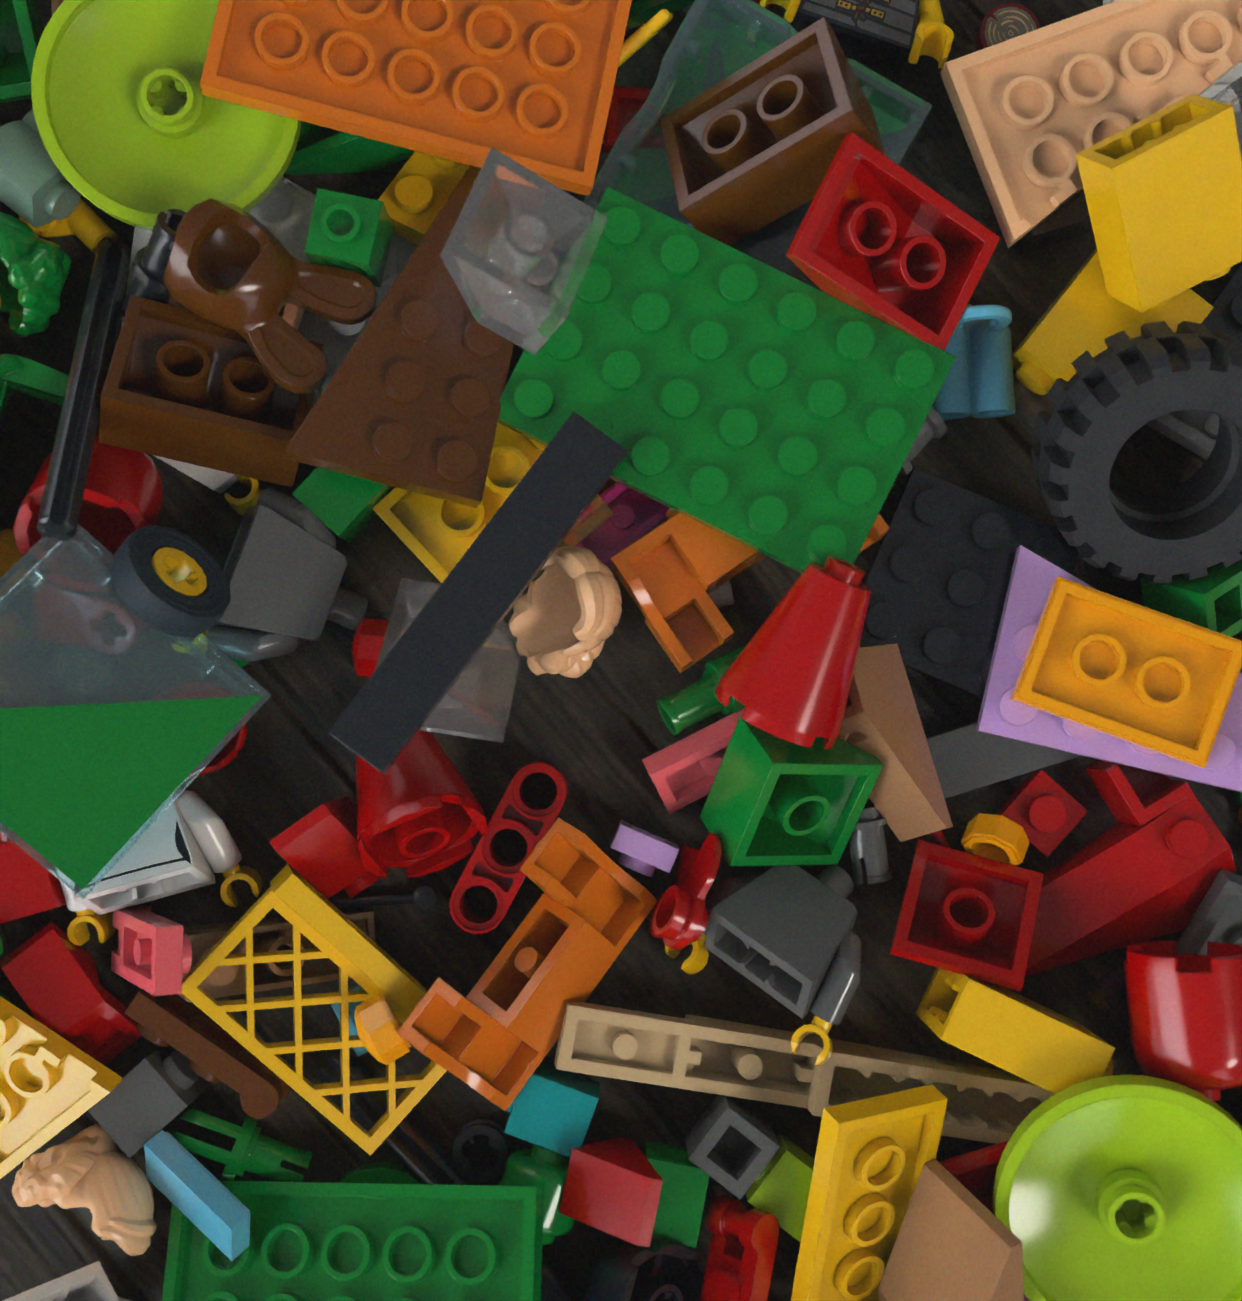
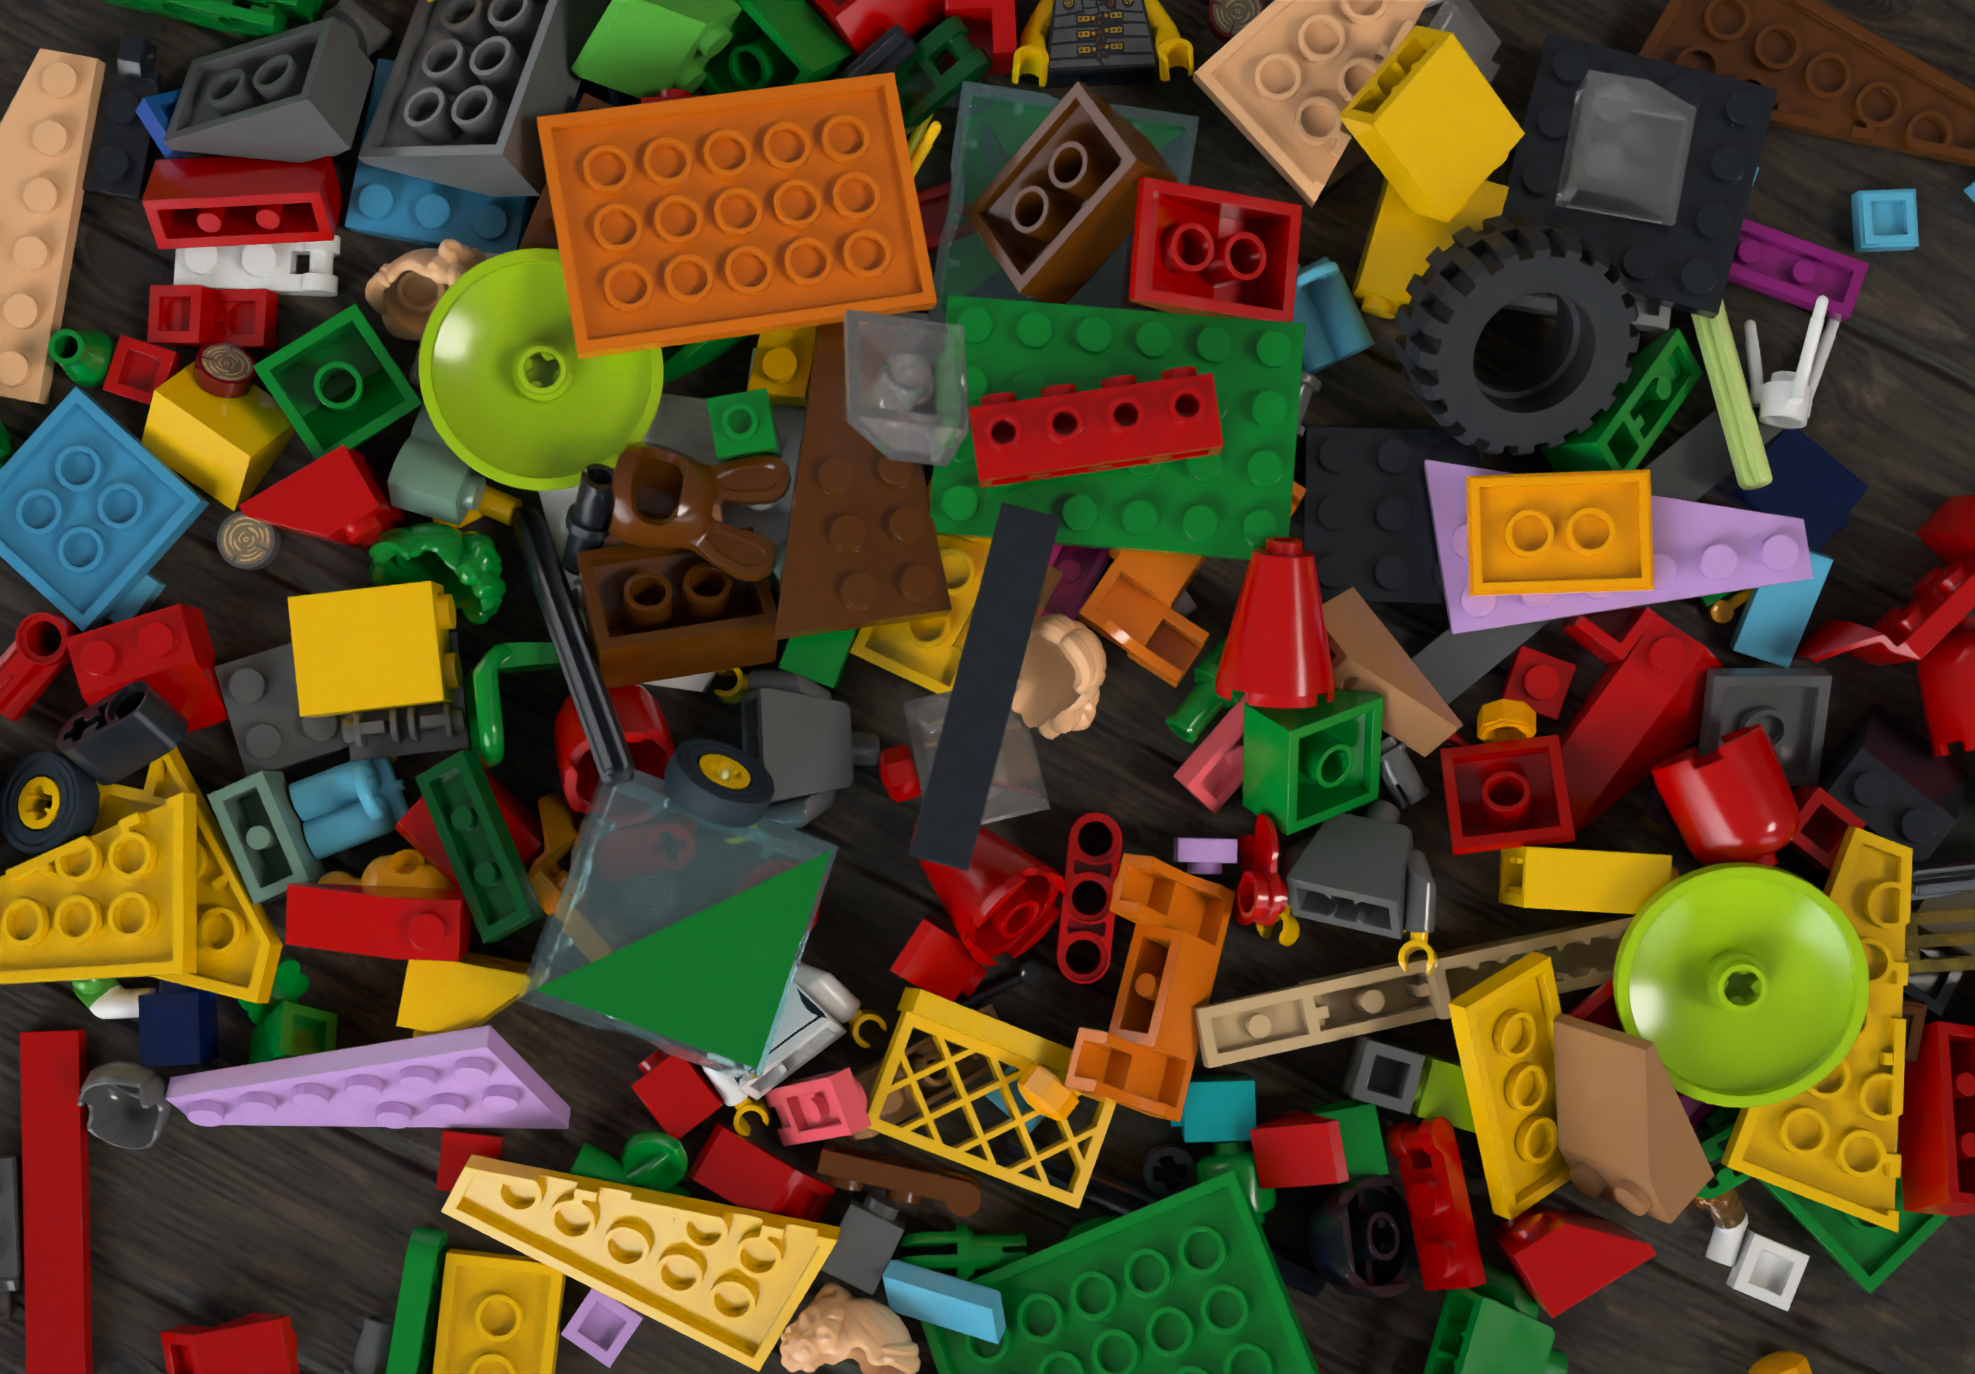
camera: 25 degrees left, 0 degrees up
none -> red brick [969,366,1224,489]

